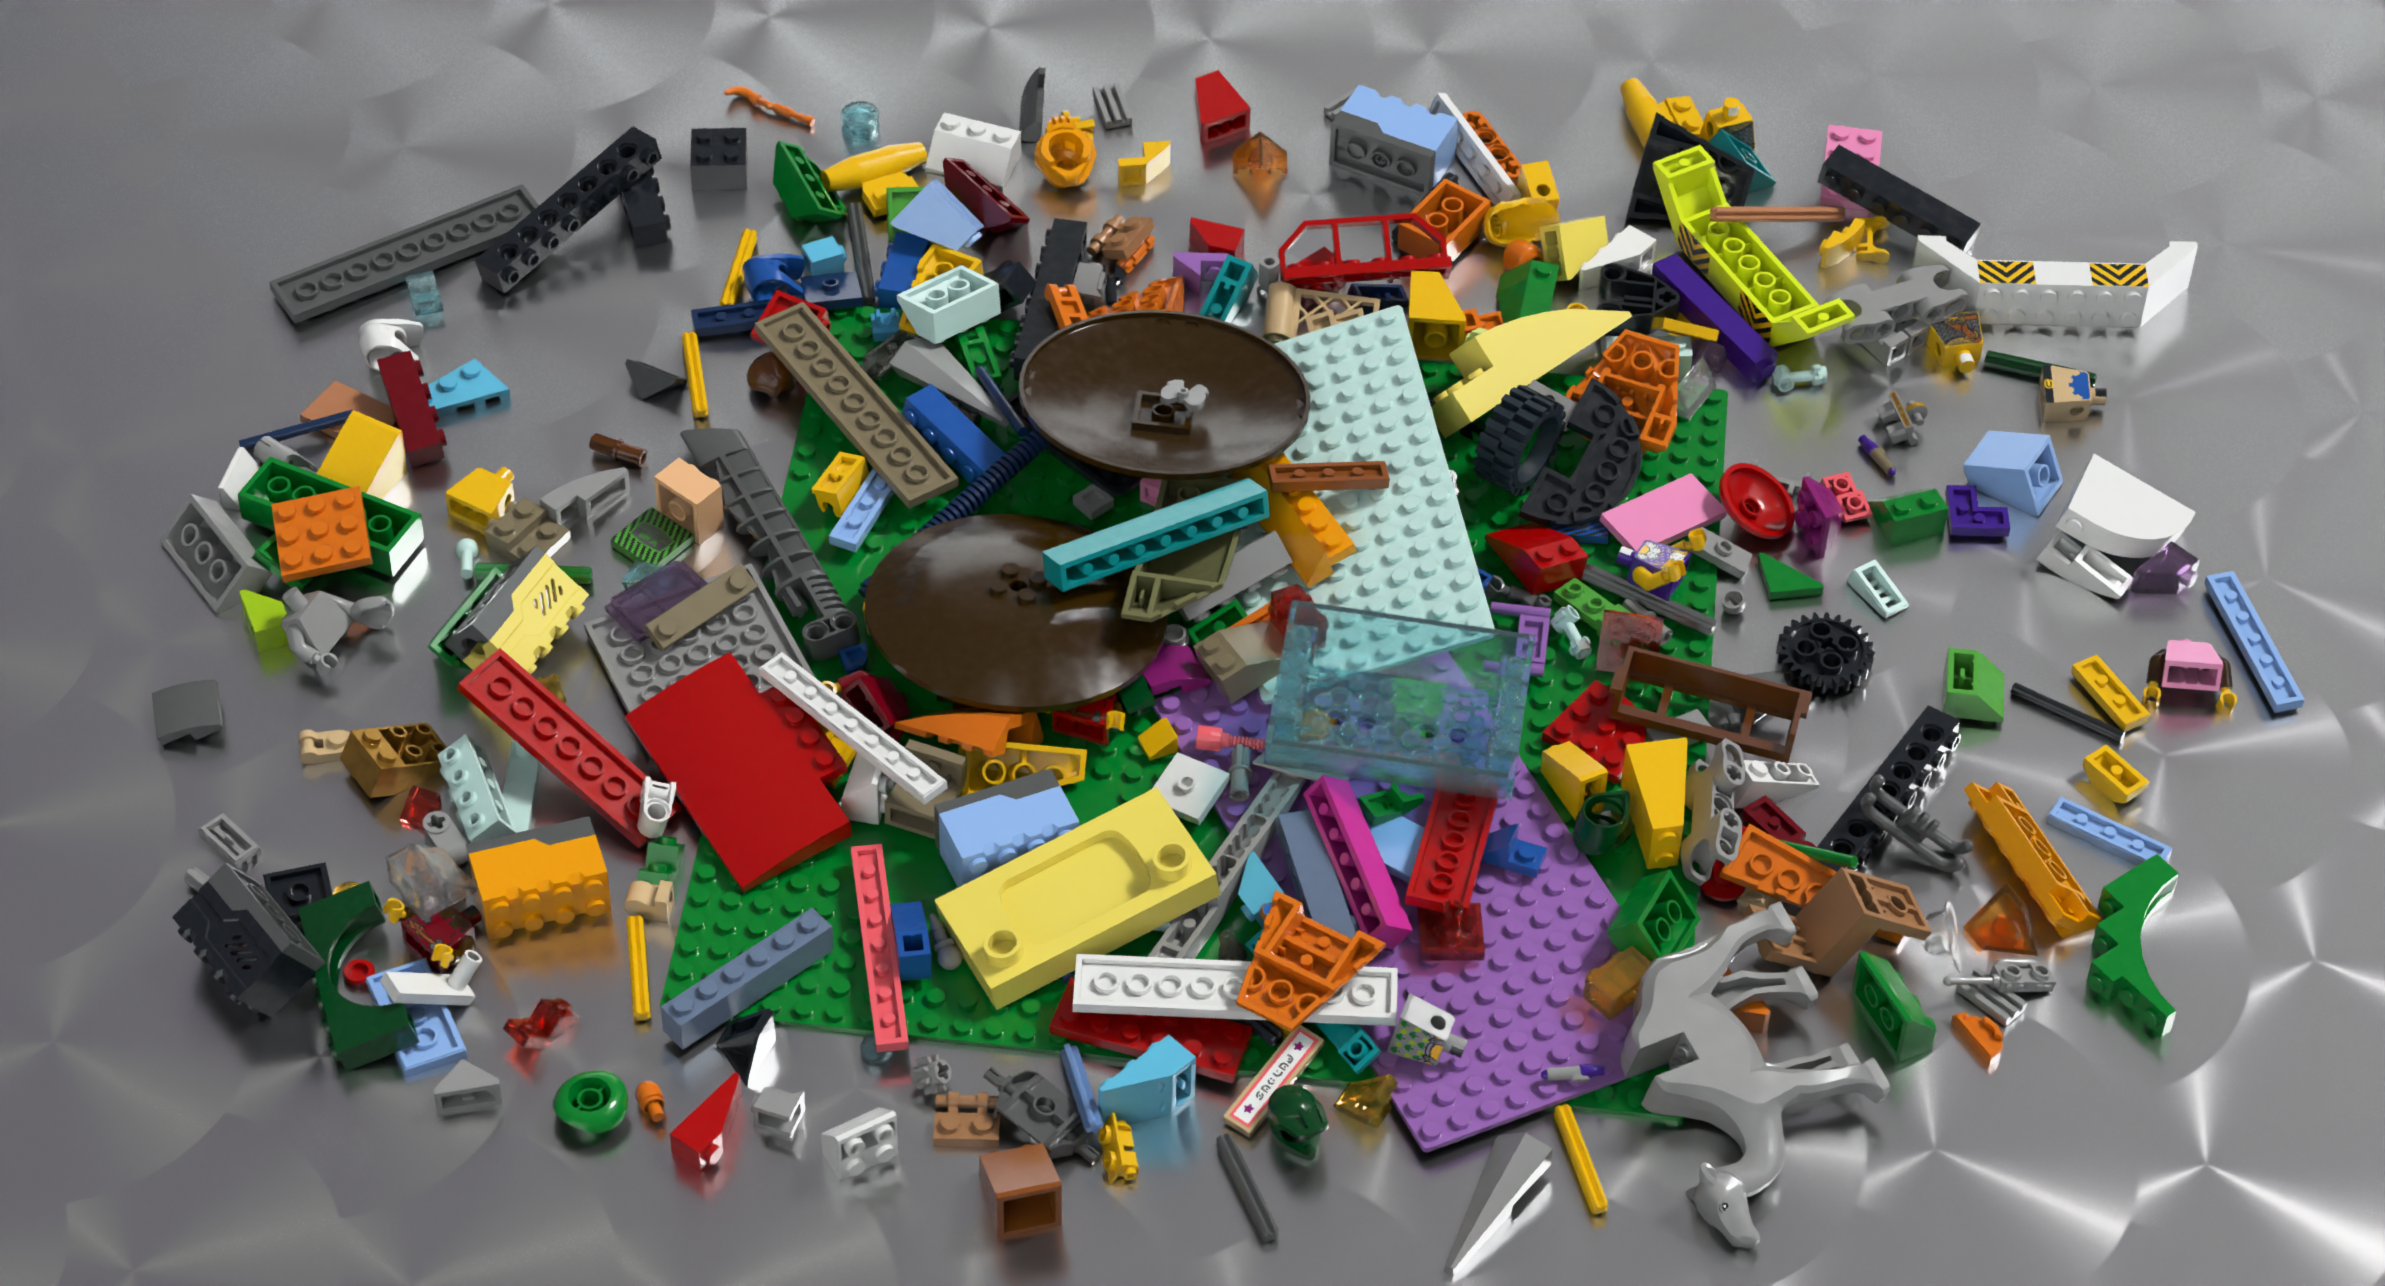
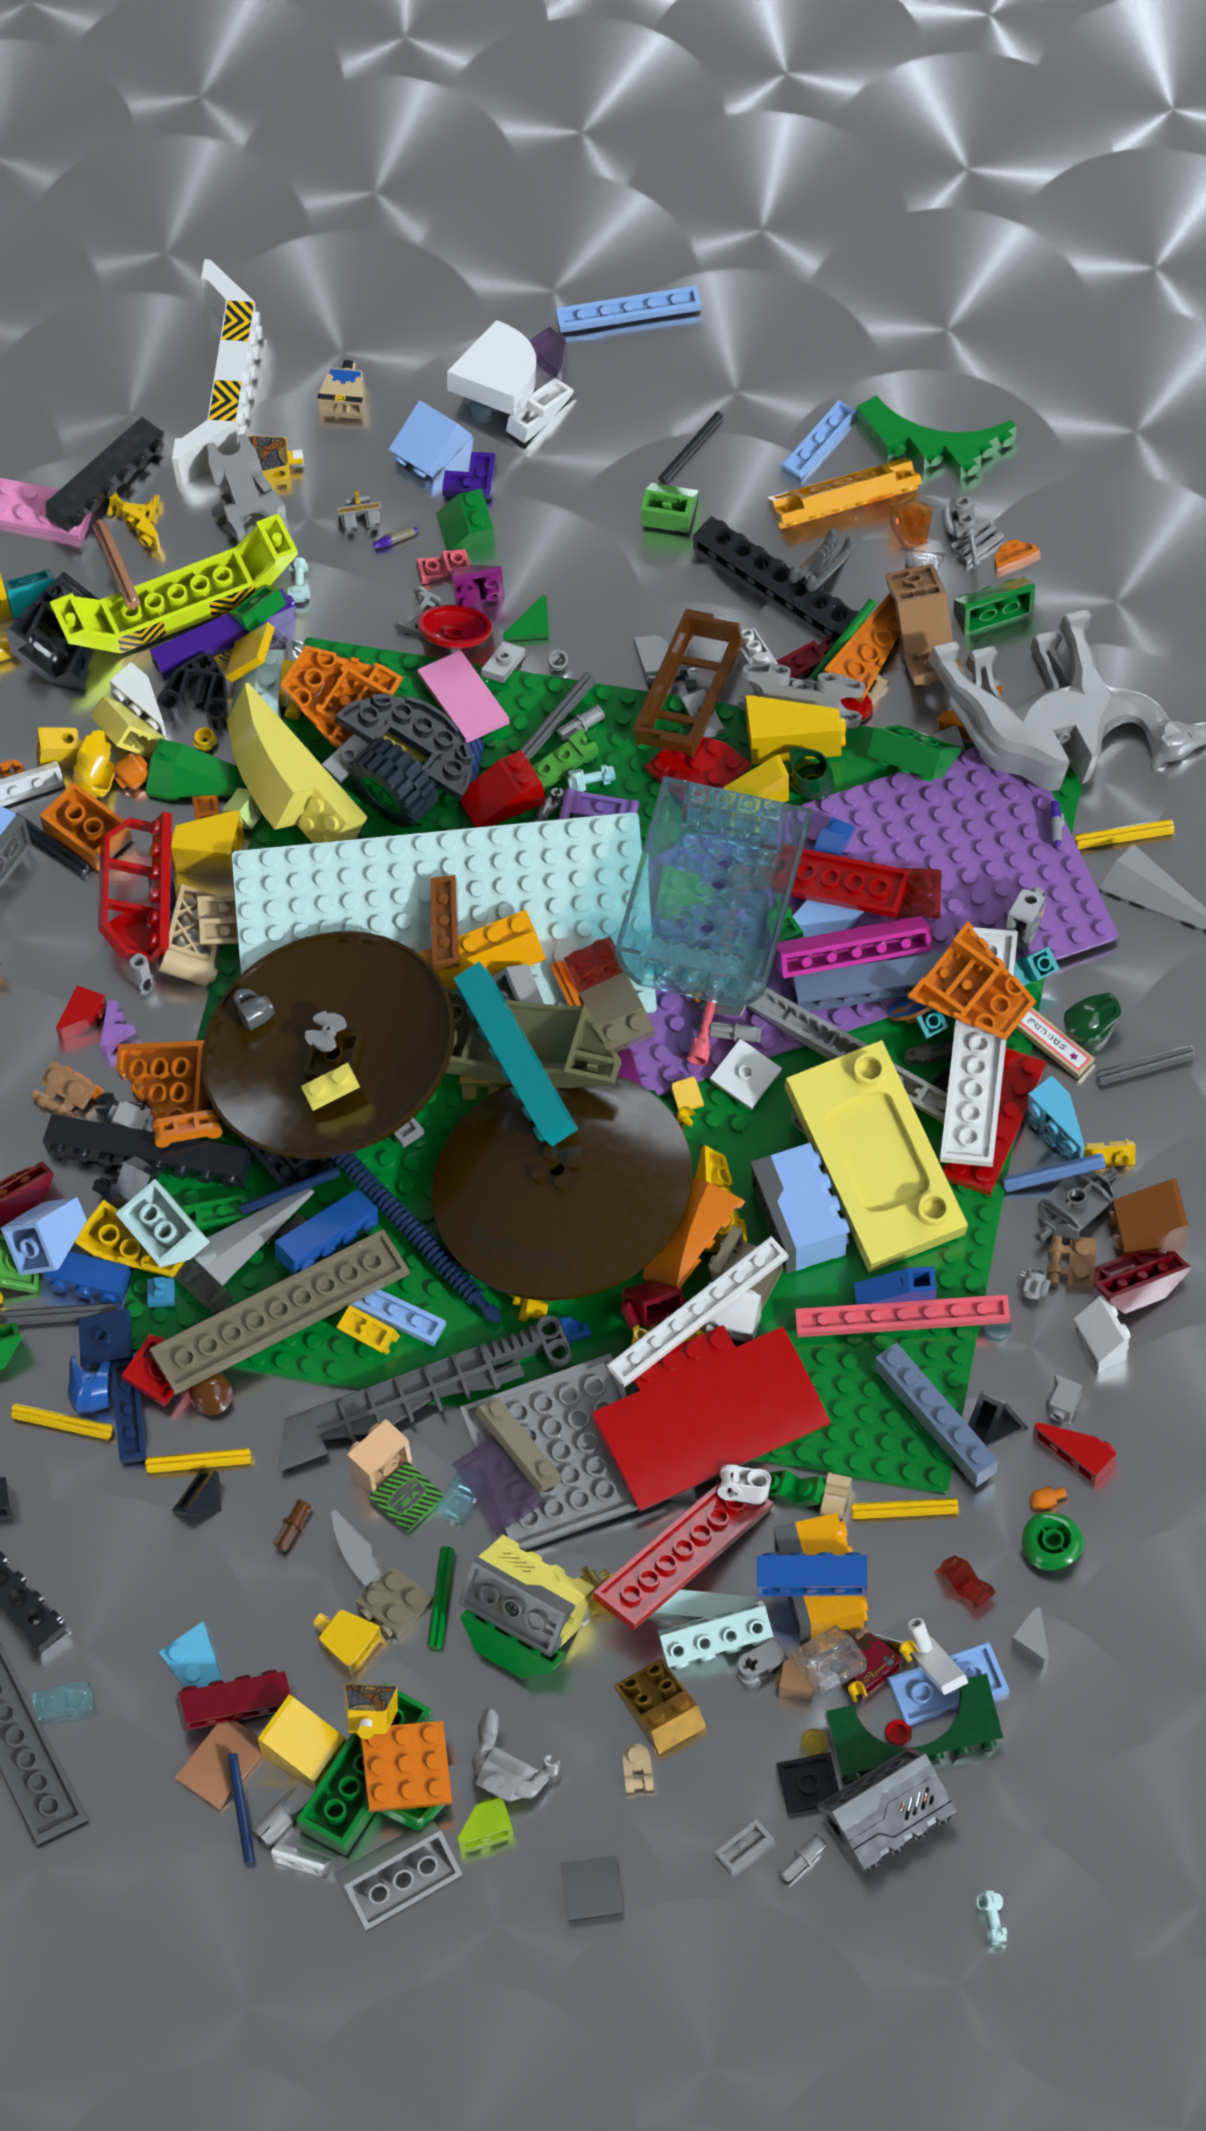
camera: 80 degrees left, 15 degrees up
white helmet [359,319,424,372] -> none
clear red slope [400,786,442,829] -> none
light aqua bar [455,538,479,579] -> none
medium azure brick [801,236,847,276] -> none
light grey bar [929,913,962,970] -> none
teal slope [1199,255,1259,323] -> none
medium azure slope [1238,851,1285,928] -> none
clear yellow slope [1333,1074,1398,1128] -> none
clear yellow brick [1583,946,1651,1021] -> none
clear red plate [1595,609,1664,673] -> none
torso [1616,528,1707,601] -> none
black gear [1776,612,1875,693] -> none
light aqua slope [1847,559,1909,618] -> none
dark green axle [1984,350,2097,388] -> none
yellow plate [2071,654,2150,732] -> none
yellow slope [2082,745,2149,803] -> none
bright pink torso [2142,639,2237,712] -> none
none -> green slope [230,584,286,632]
none -> dark grey piece [233,989,275,1031]
none -> light yellow plate [301,1063,360,1111]
none -> torso [345,1684,398,1739]
none -> blue brick [757,1552,867,1597]
none -> light aqua bar [976,1891,1007,1945]
none -> dark red wedge [1093,1251,1191,1314]

